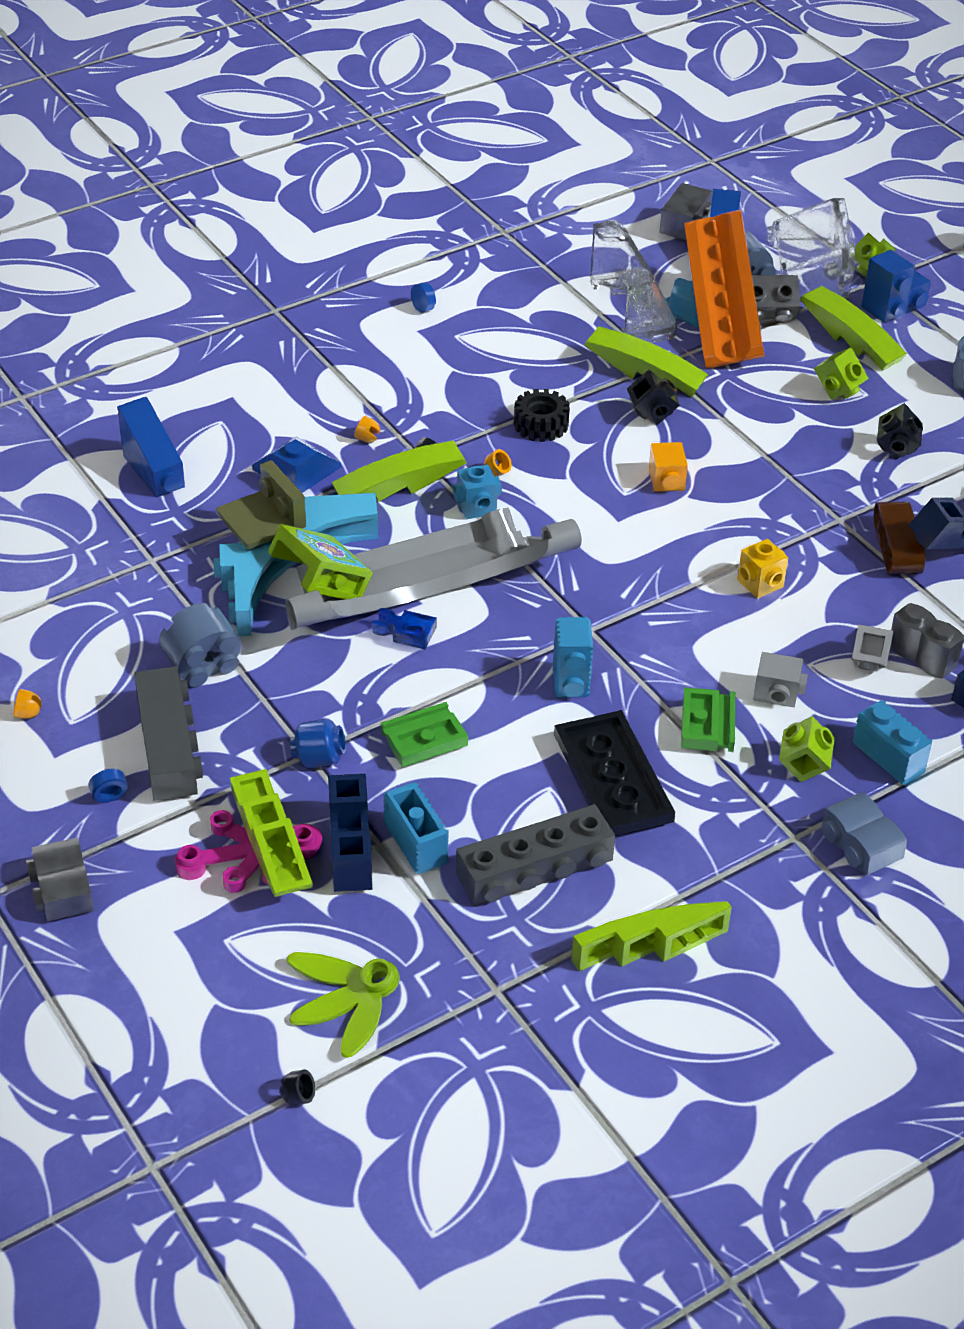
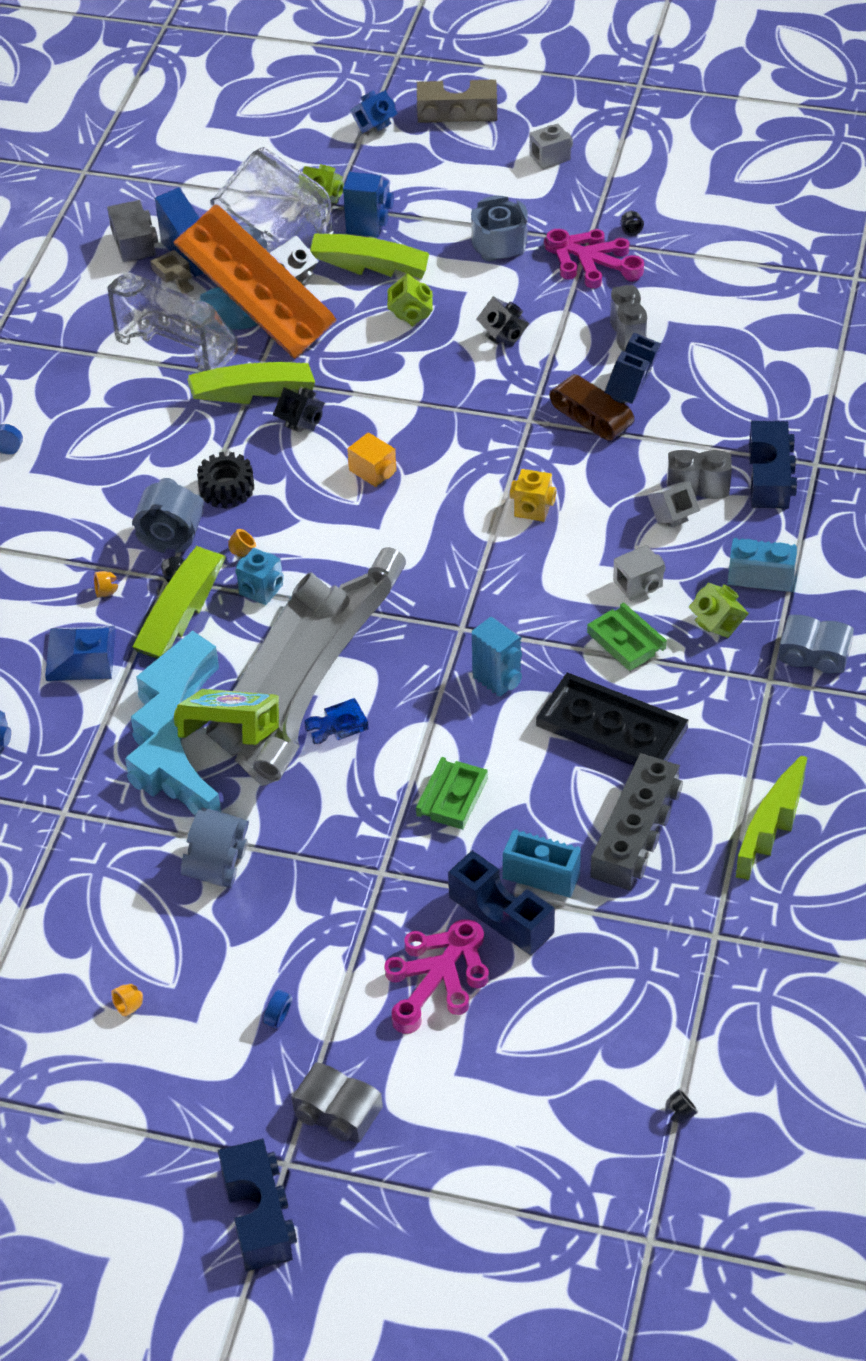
camera: 40 degrees left, 5 degrees up
dark grey brick [134,666,203,801] -> none
olive bracket [216,460,306,549] -> none
lime slope [230,769,313,897] -> none
lime plant [286,952,400,1058] -> none
blue head [290,718,346,769] -> none
none -> sand blue brick [132,478,204,553]
none -> dark tan plate [150,250,194,294]

